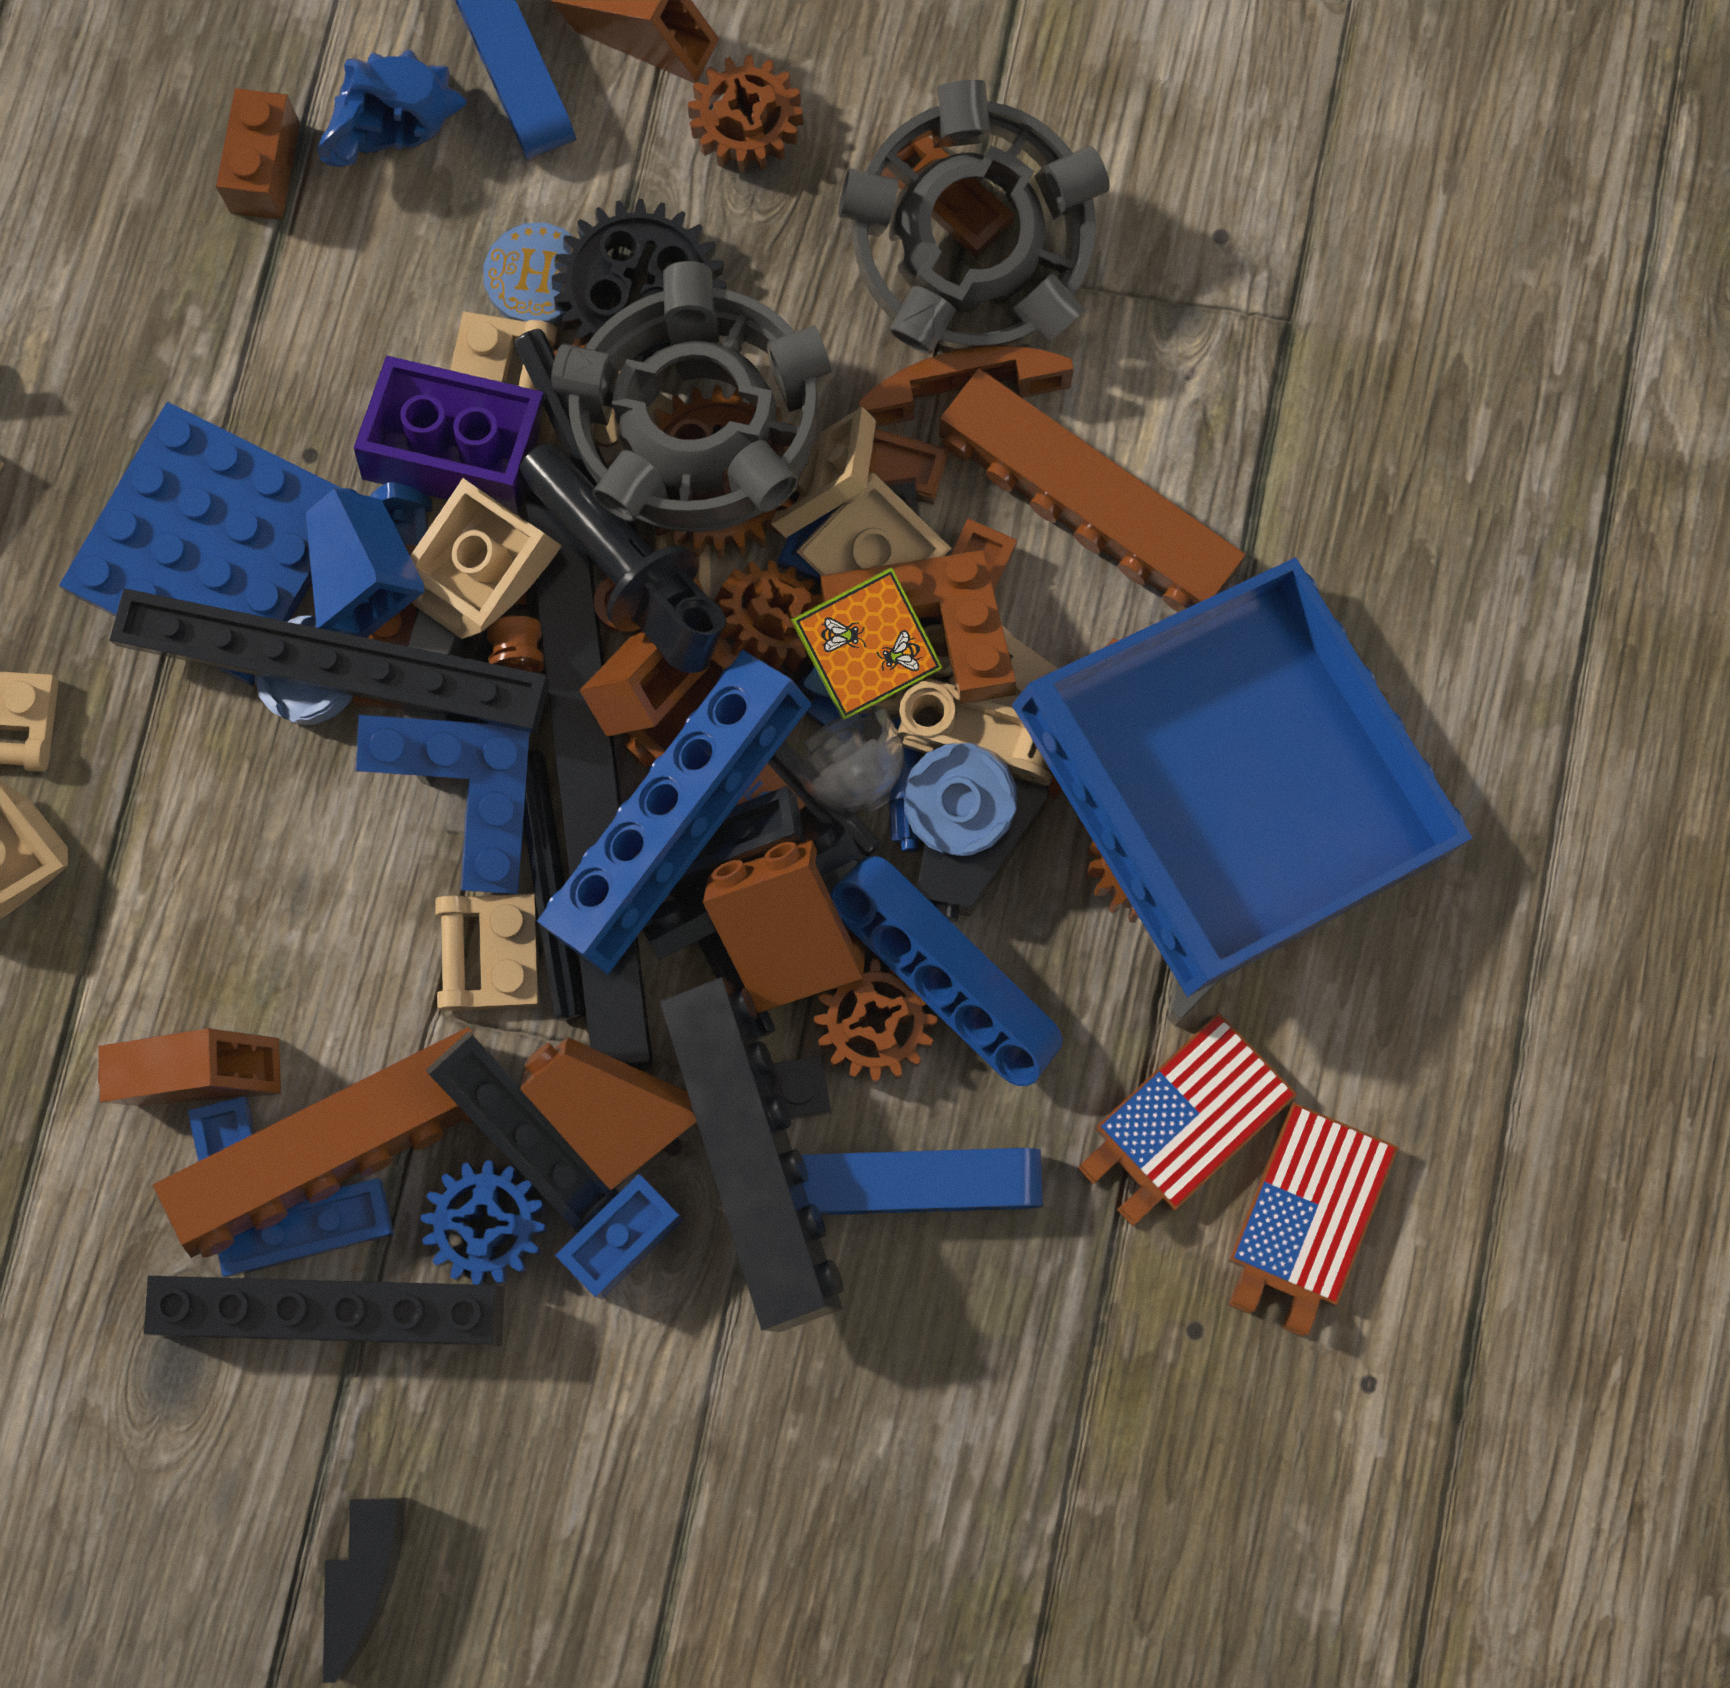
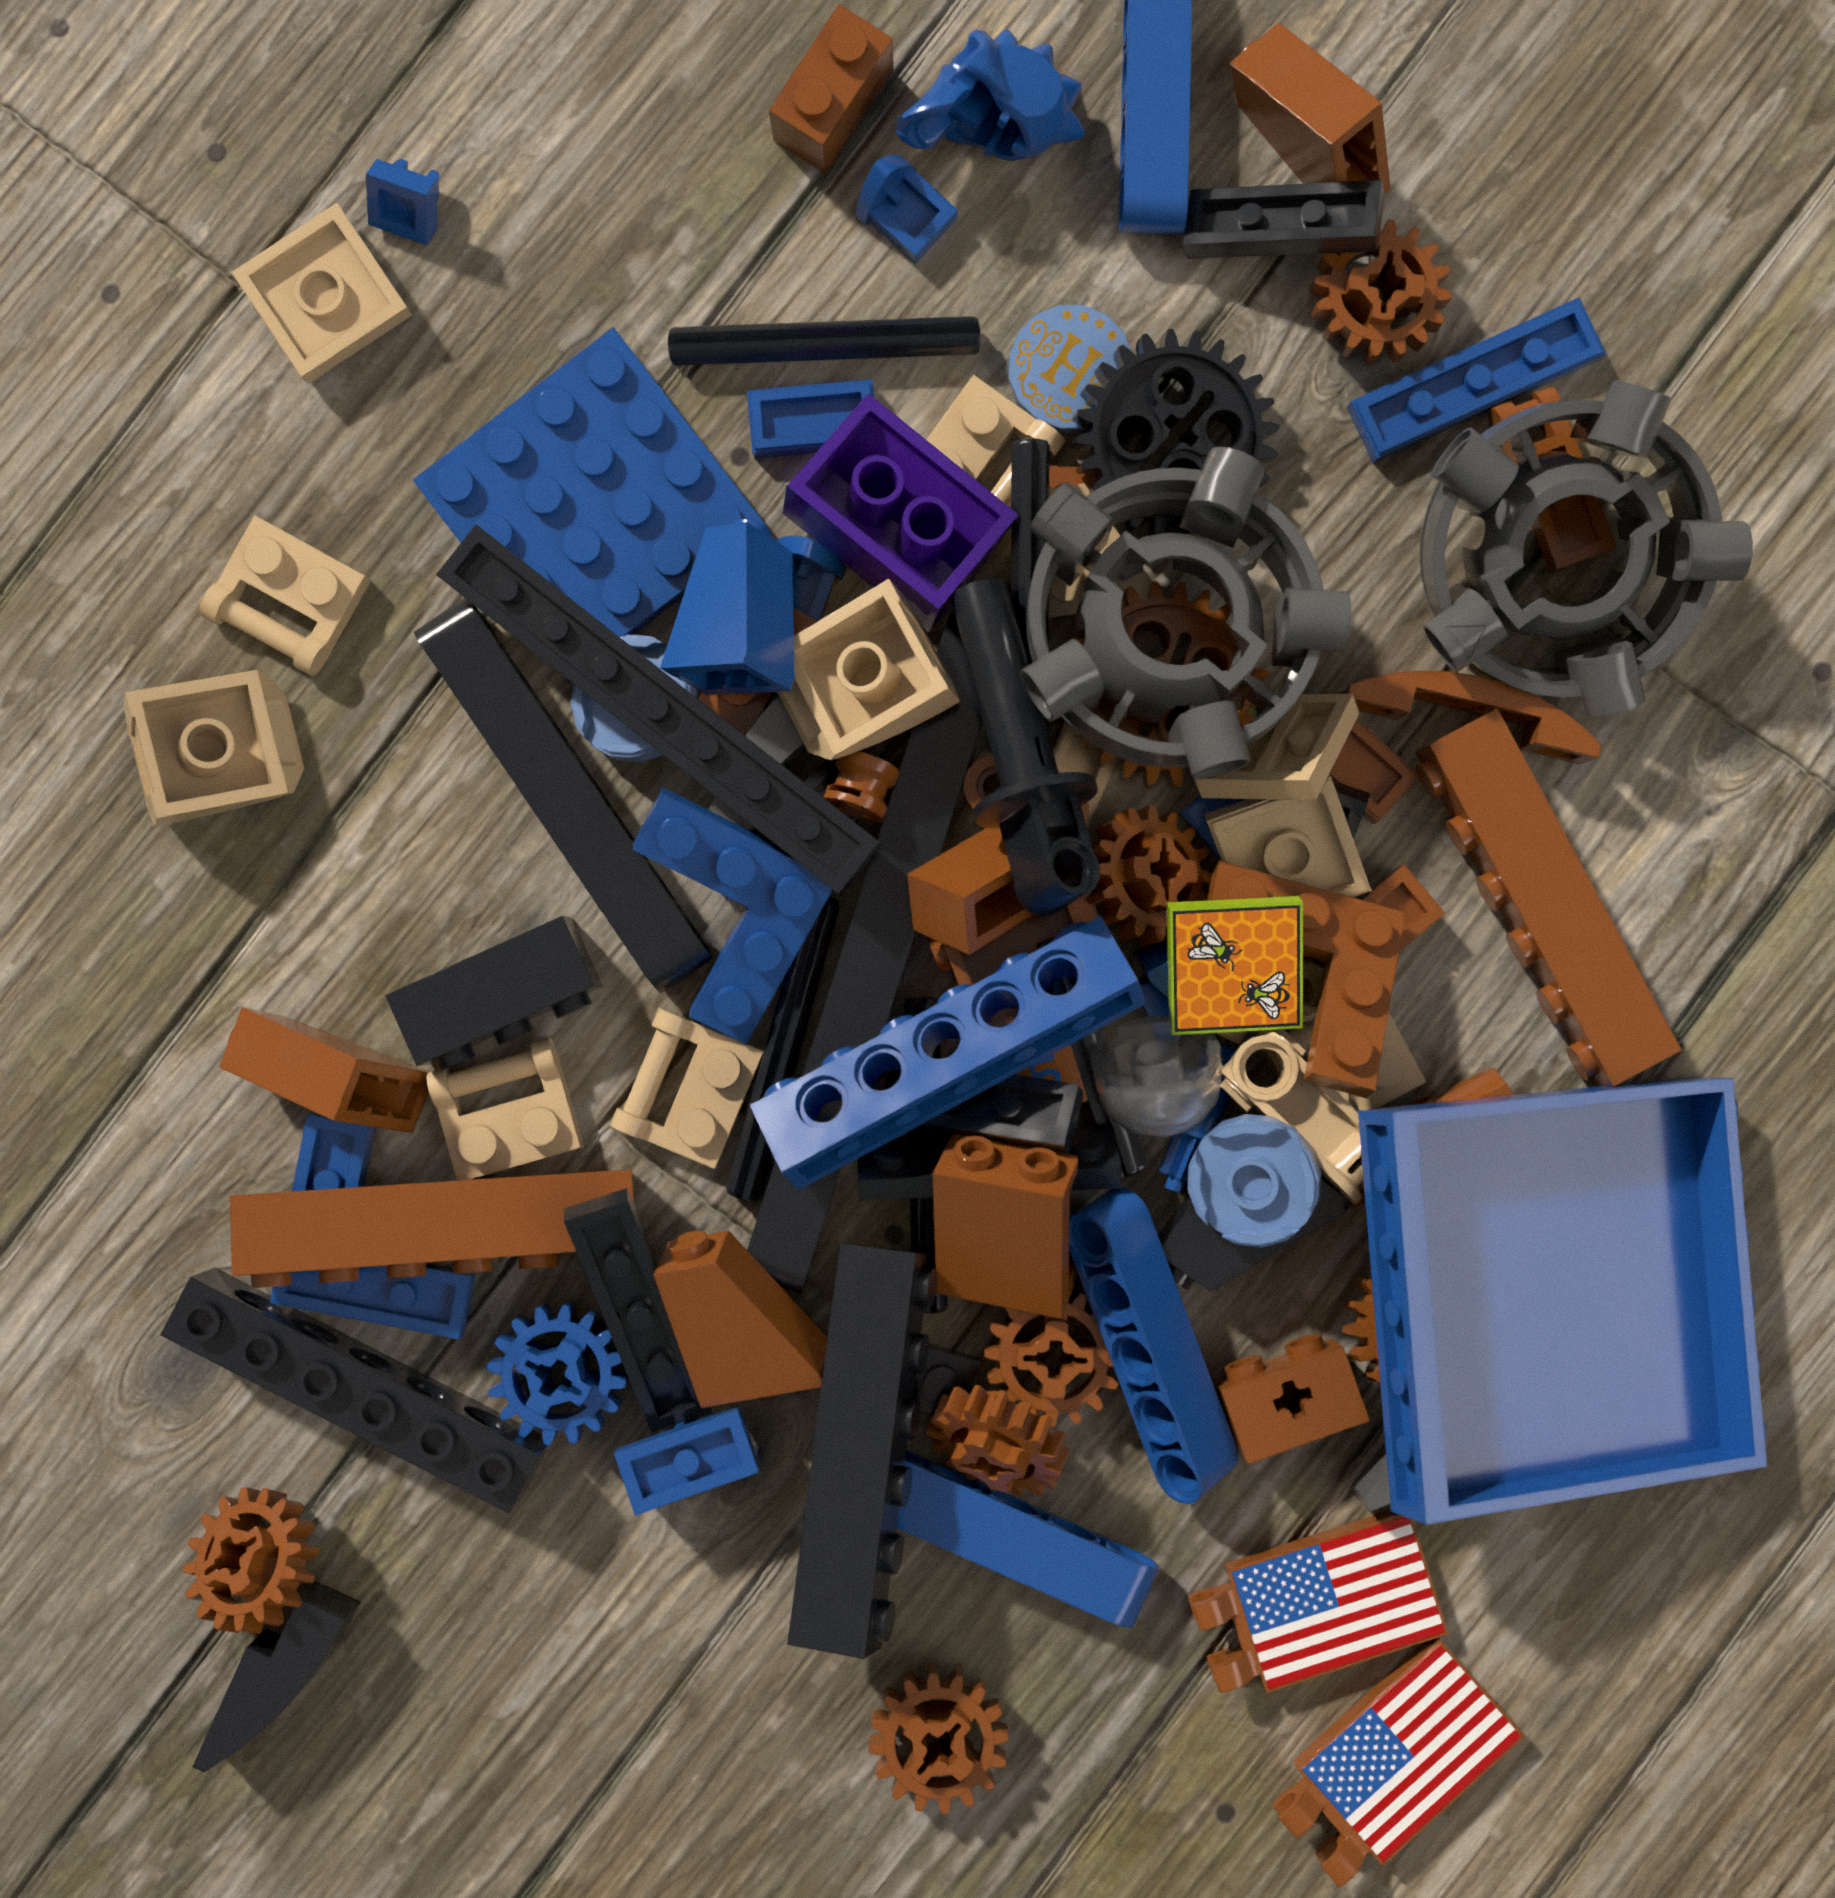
camera: 20 degrees right, 10 degrees up
none -> dark orange gear [183,1487,319,1634]
none -> black brick [385,916,603,1072]
none -> black beam [414,598,713,994]
none -> tan plate [426,1038,584,1181]
none -> black axle [668,316,981,366]
none -> blue tile [747,379,874,459]
none -> blue tile [855,154,958,264]
none -> dark orange gear [869,1664,1009,1814]
none -> dark orange gear [927,1385,1070,1496]
none -> black plate [1183,180,1385,259]
none -> dark orange brick [1213,1334,1370,1465]
none -> blue tile [1347,297,1606,463]

